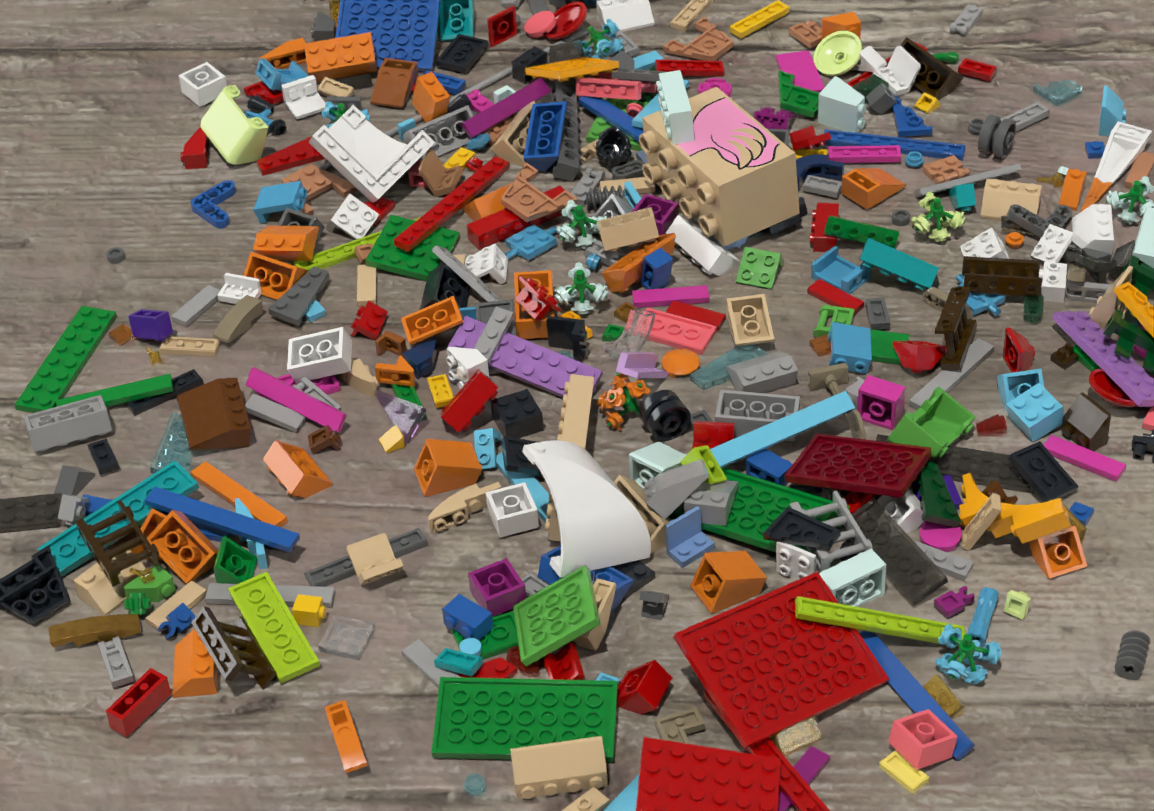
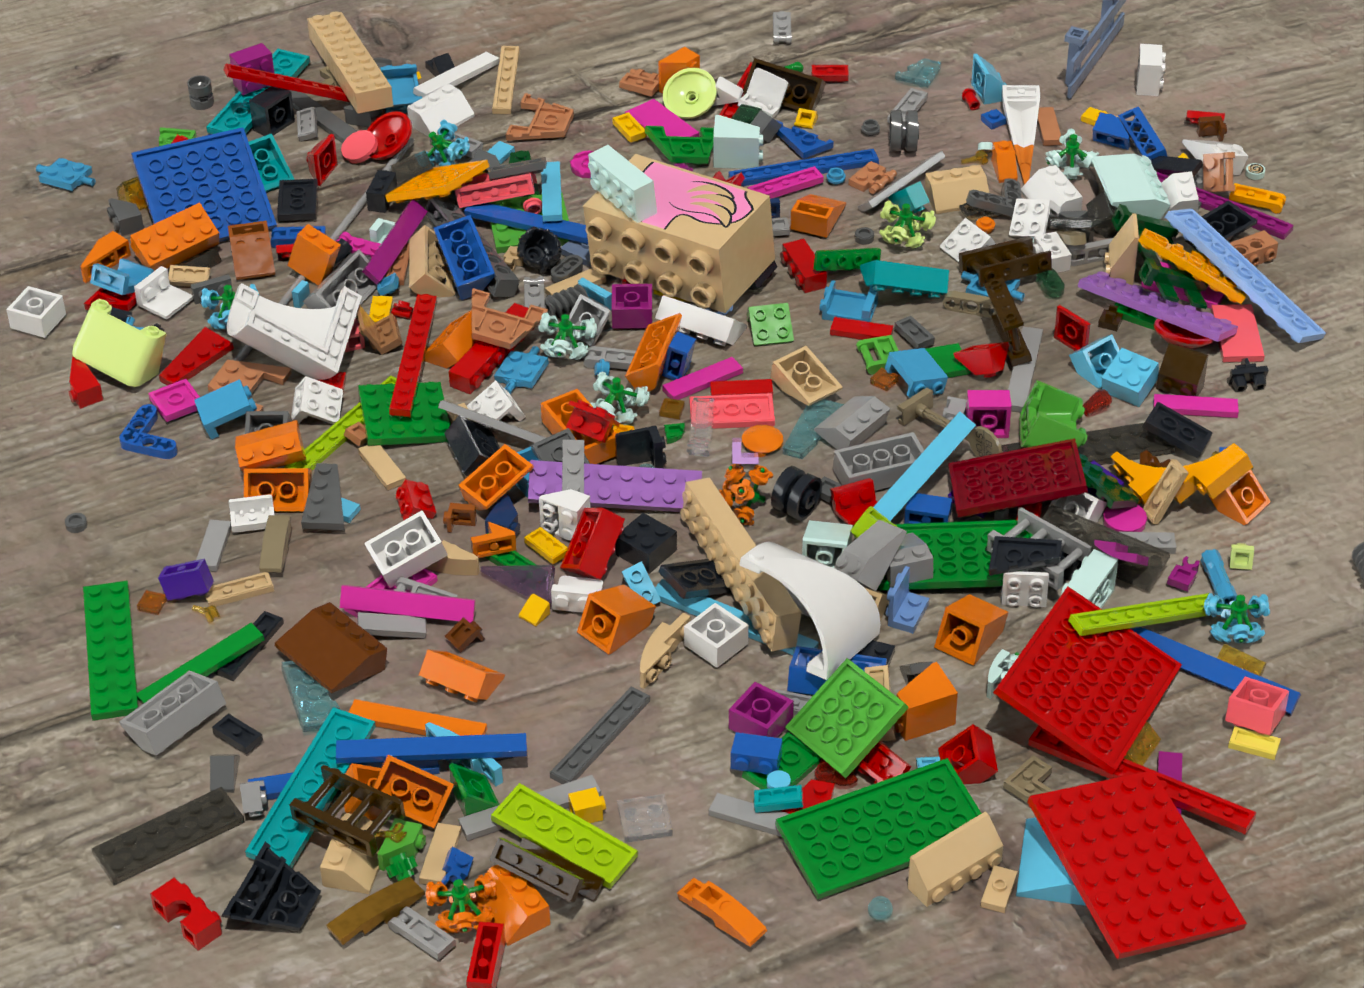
camera: 30 degrees left, 0 degrees up
tan bracket [346,533,403,586] -> none
tan brick [597,207,659,252] -> none
red tile [655,59,725,77] -> none
yellow plate [729,0,789,38] -> none
none -> dark pink plate [148,379,200,422]
none -> orange plant [426,872,497,933]
none -> white bracket [551,576,603,613]
none -> yellow plate [612,112,647,143]
none -> orange slope [895,662,958,741]
none -> red pin [962,88,981,110]
none -> magenta slope [1094,540,1149,566]

